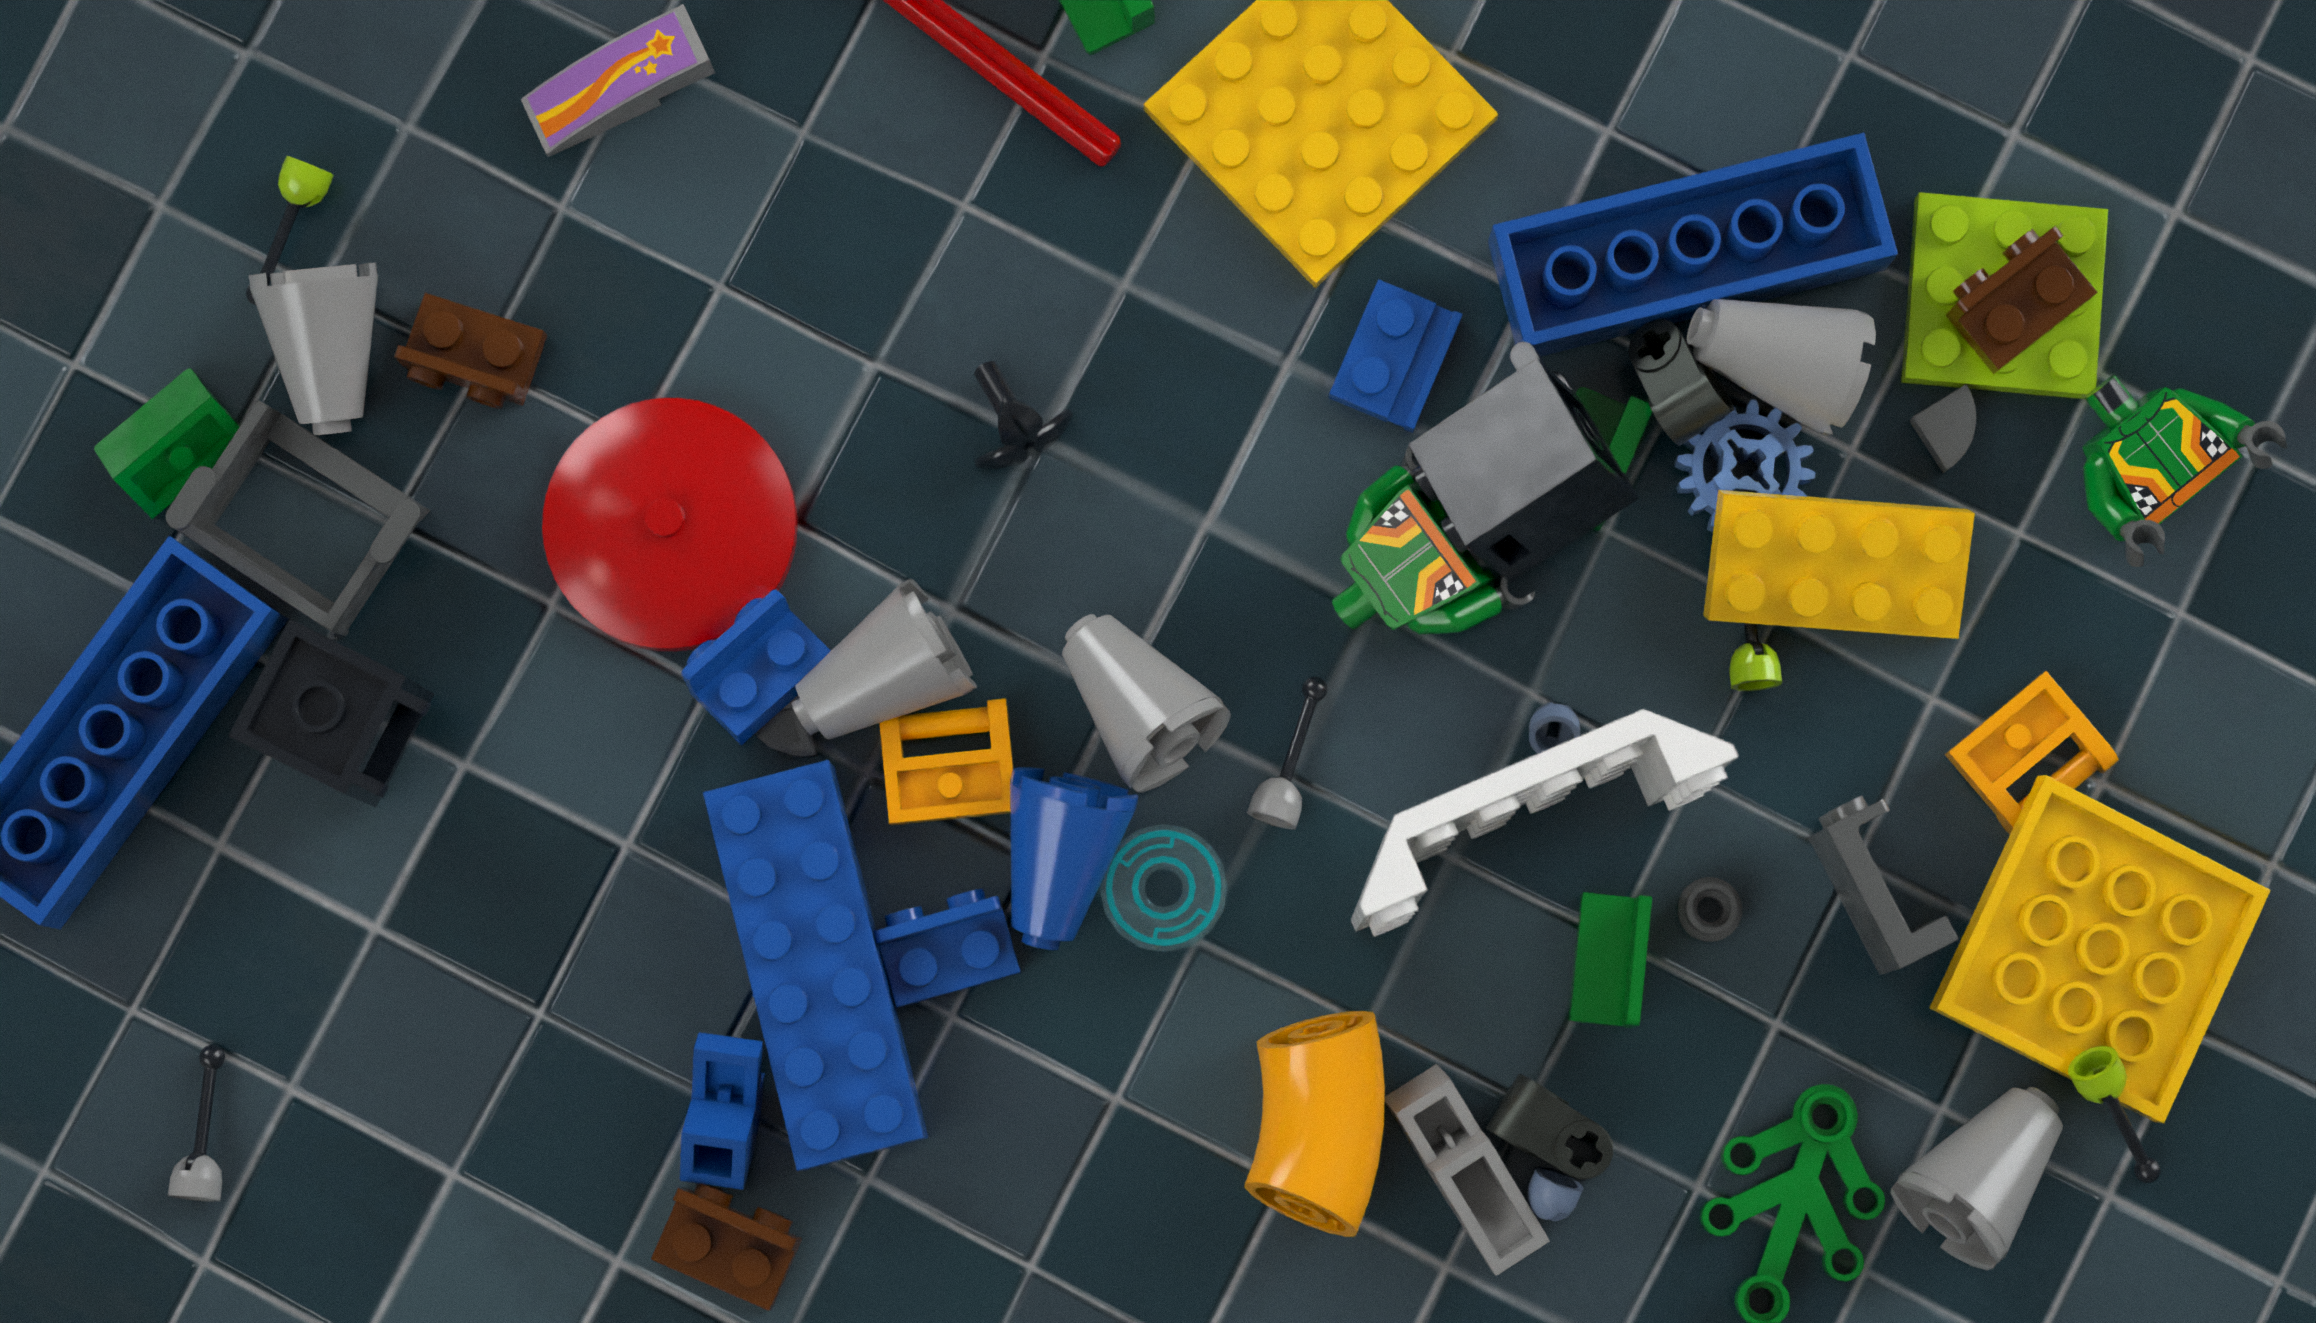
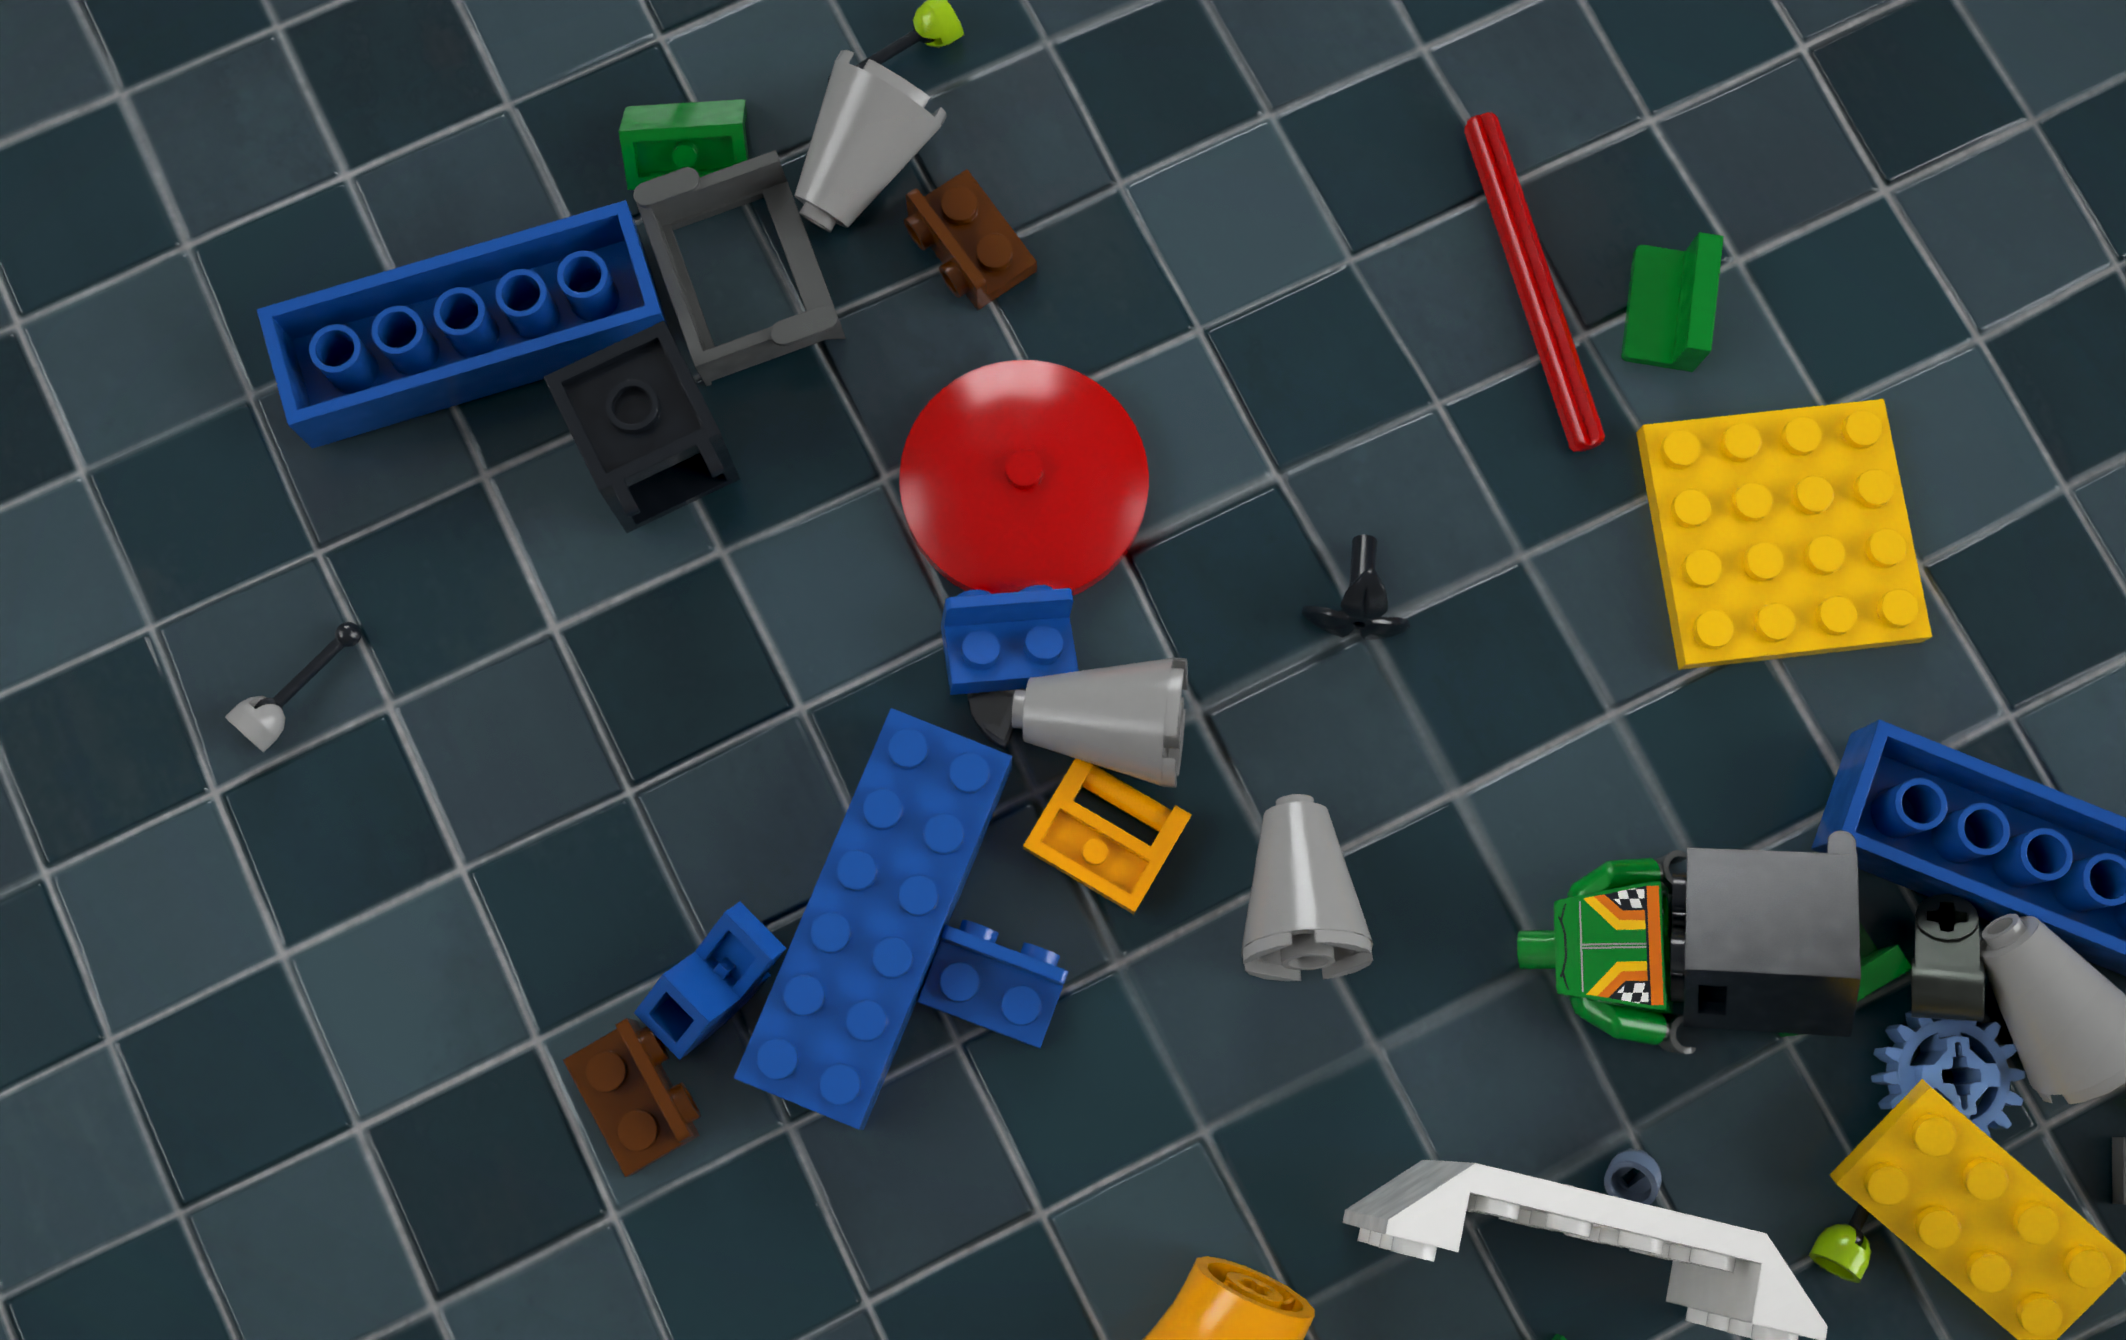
camera: 25 degrees right, 5 degrees down
slope [521,4,715,157] -> none
blue cone [1010,767,1139,950] -> none
clear light blue tile [1100,824,1228,953] -> none
hinge [1247,677,1327,829] -> none
blue plate [1329,279,1463,433] -> none

